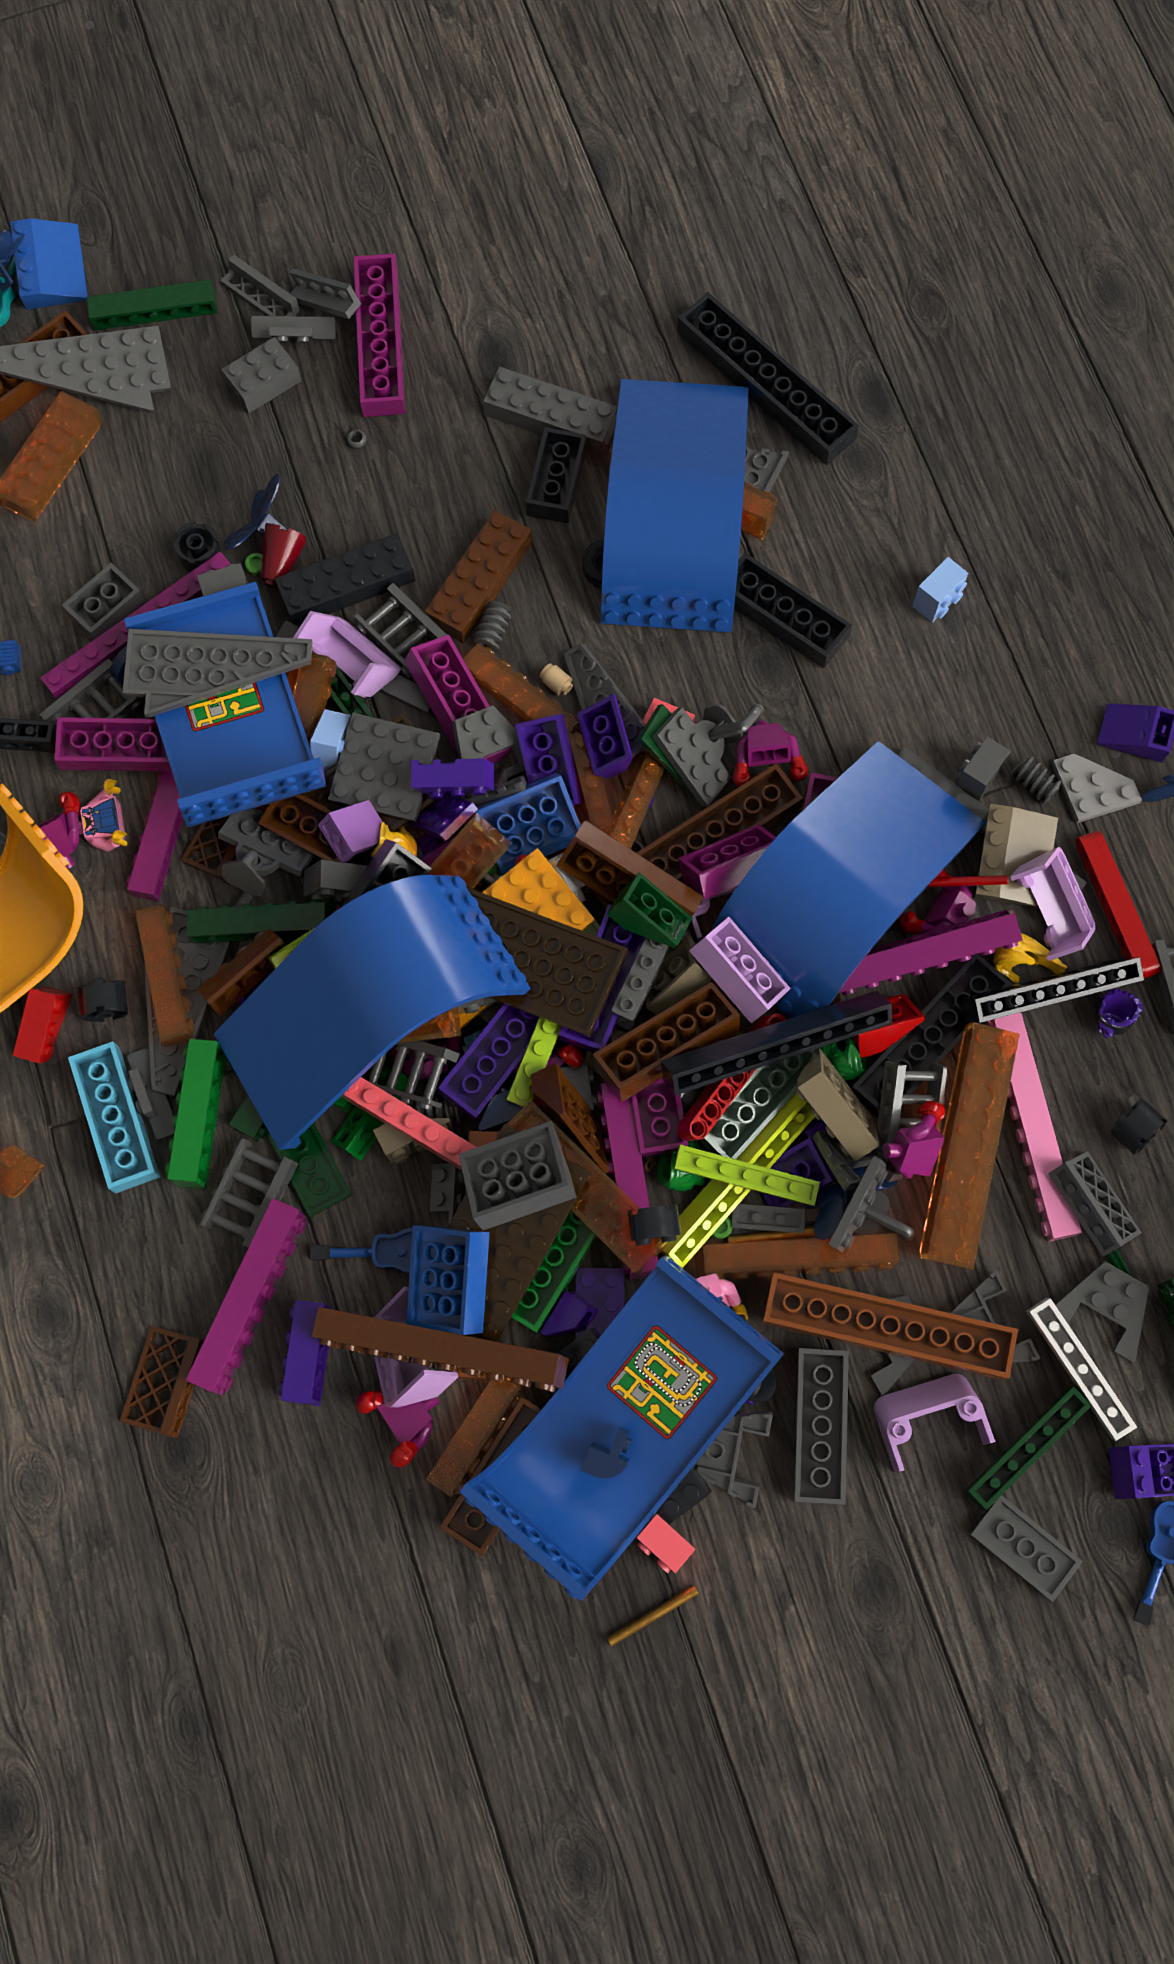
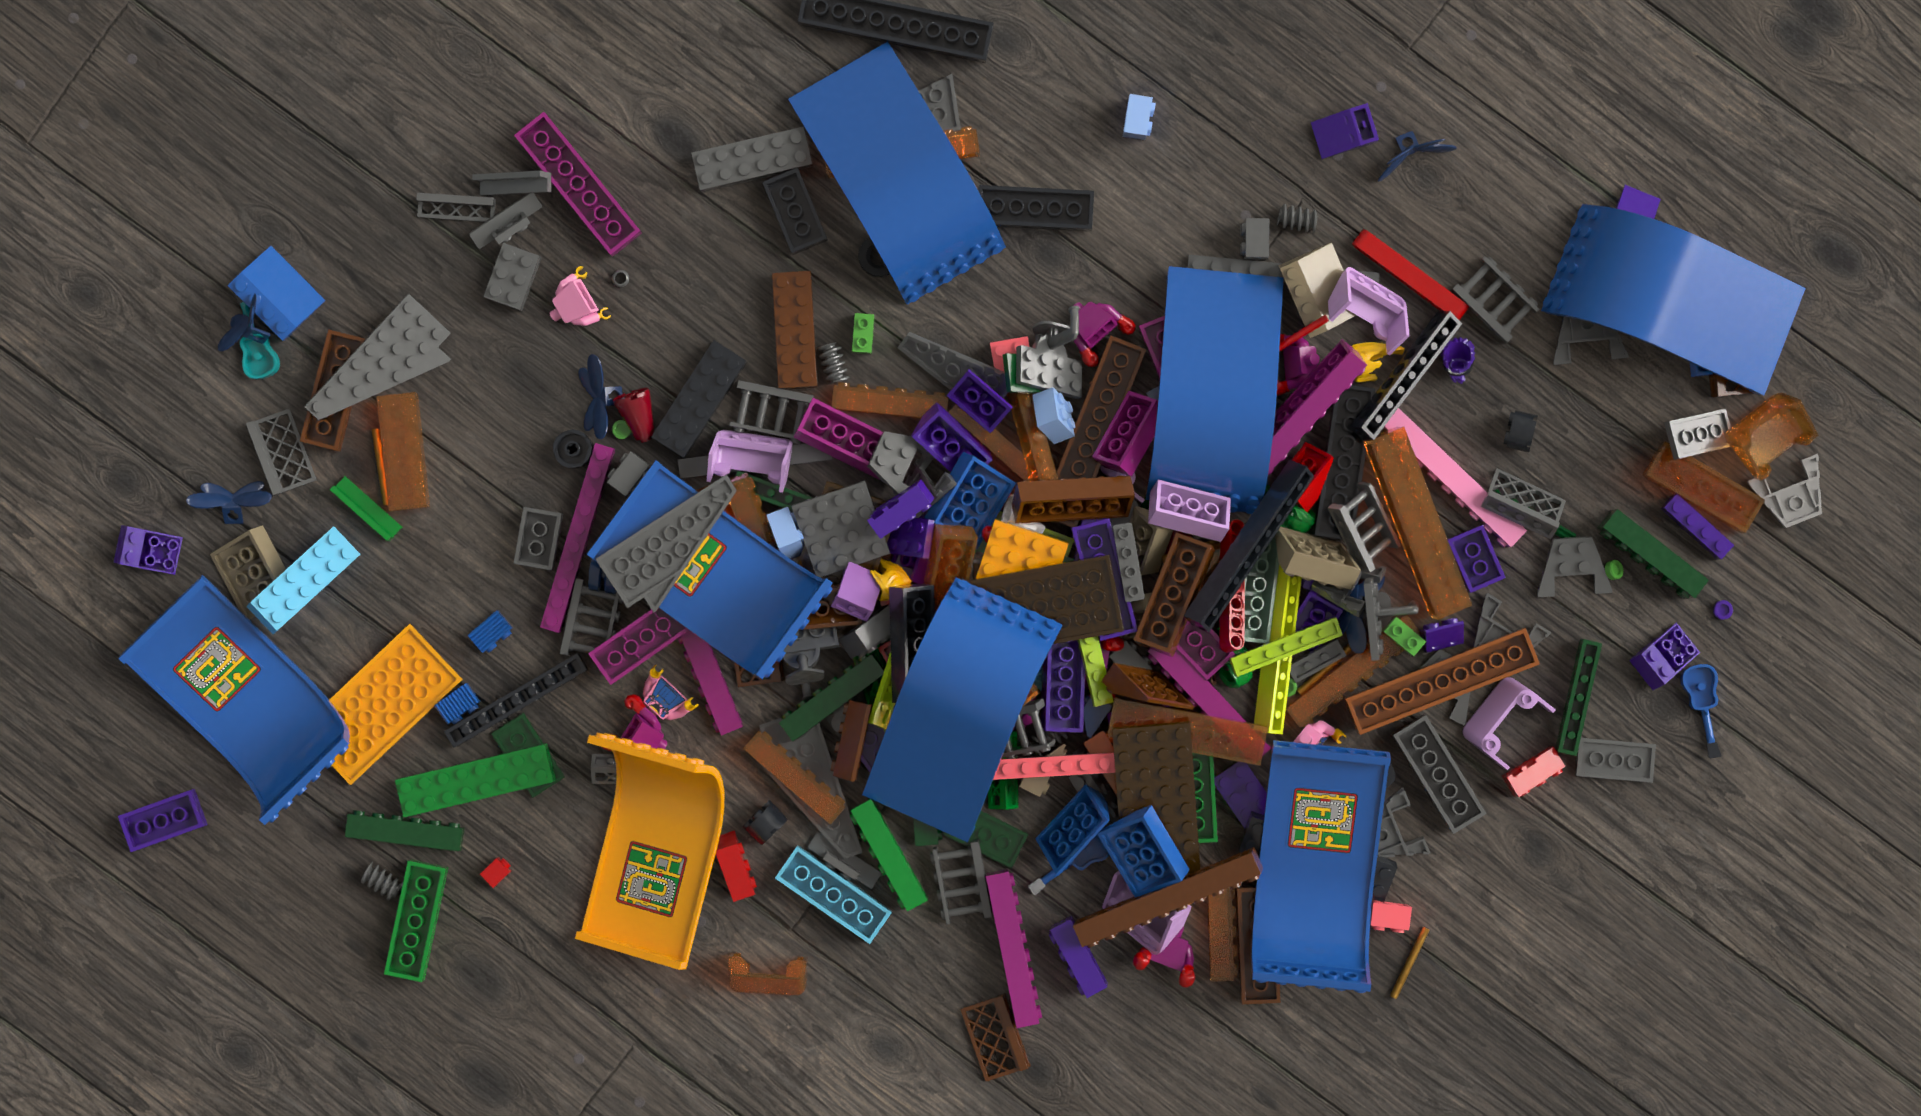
camera: 35 degrees left, 15 degrees up
dark green brick [87,279,218,331] -> none
dark grey slope [459,1121,577,1230] -> none
tan brick [540,663,573,696] -> none
dark purple slope [540,1291,598,1337] -> none
dark blue brick [580,1427,632,1479] -> none
dark green slope [607,872,693,948] -> none
black brick [627,1205,681,1246] -> none
magenta torso [882,1100,945,1179] -> none
white brick [1026,1298,1137,1441] -> none
light grey plate [1051,754,1142,823] -> none
none -> bright pink torso [550,266,611,326]
none -> bright green brick [852,313,875,354]
none -> light blue brick [1033,387,1075,444]
none -> blue slope [1035,784,1109,876]
none -> bright green brick [1382,617,1426,656]
none -> dark purple slope [1419,618,1464,653]
none -> dark purple brick [1445,525,1506,593]
none -> wedge [1502,746,1565,797]
none -> bright green tile [1605,560,1623,580]

